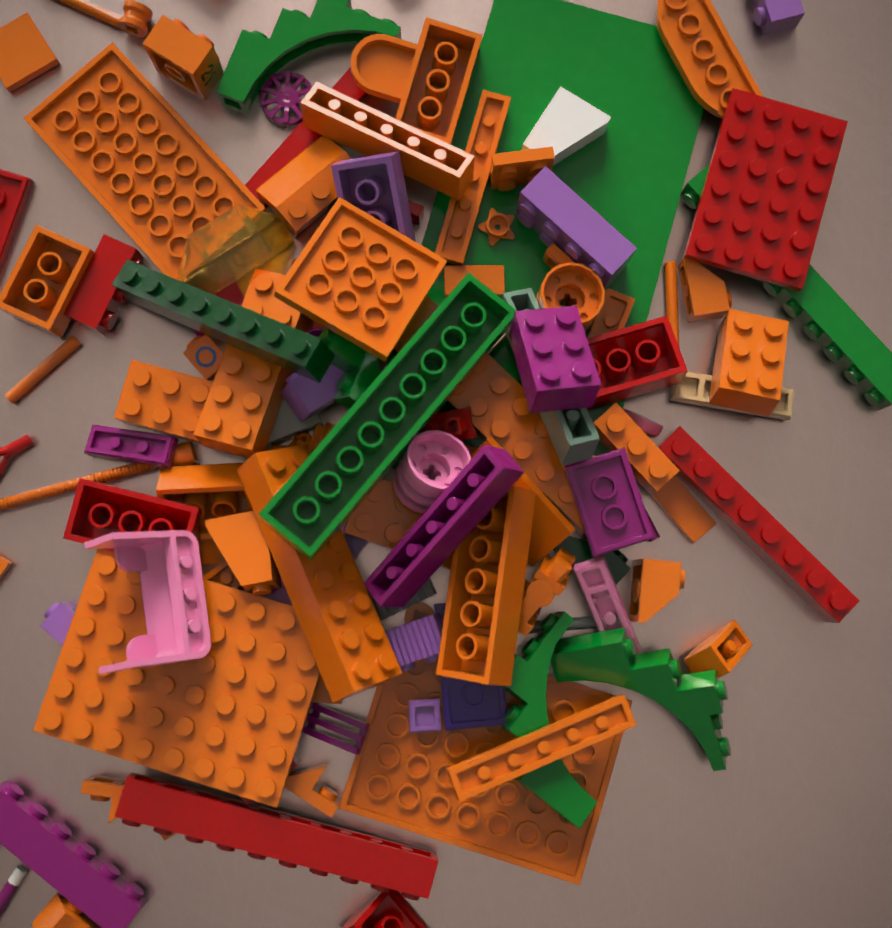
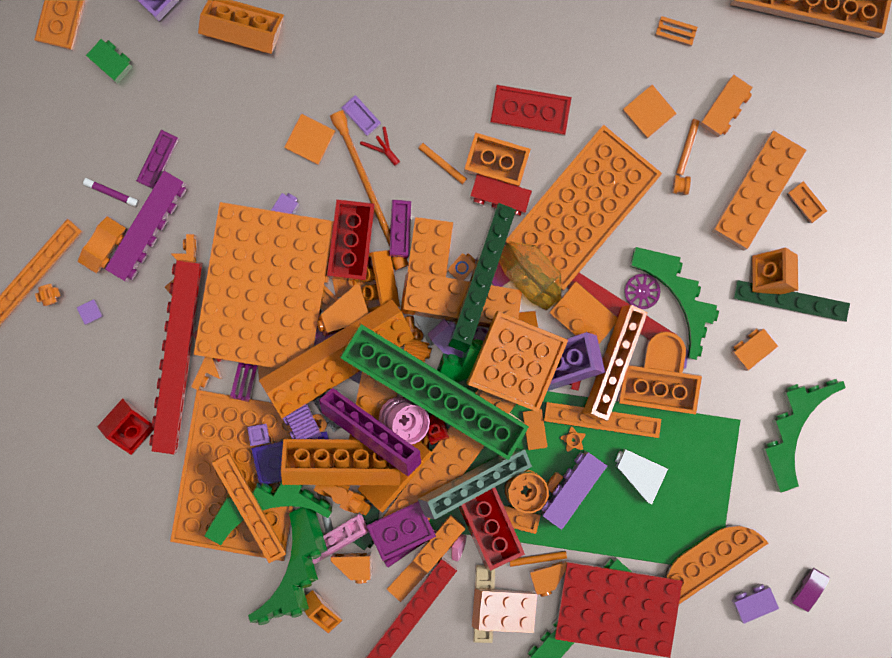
camera: 90 degrees right, 5 degrees up
bright pink windscreen [84,530,211,674] -> none
orange brick [142,15,224,100] -> none
orange plate [489,146,555,191] -> none
magenta brick [509,306,601,413] -> none

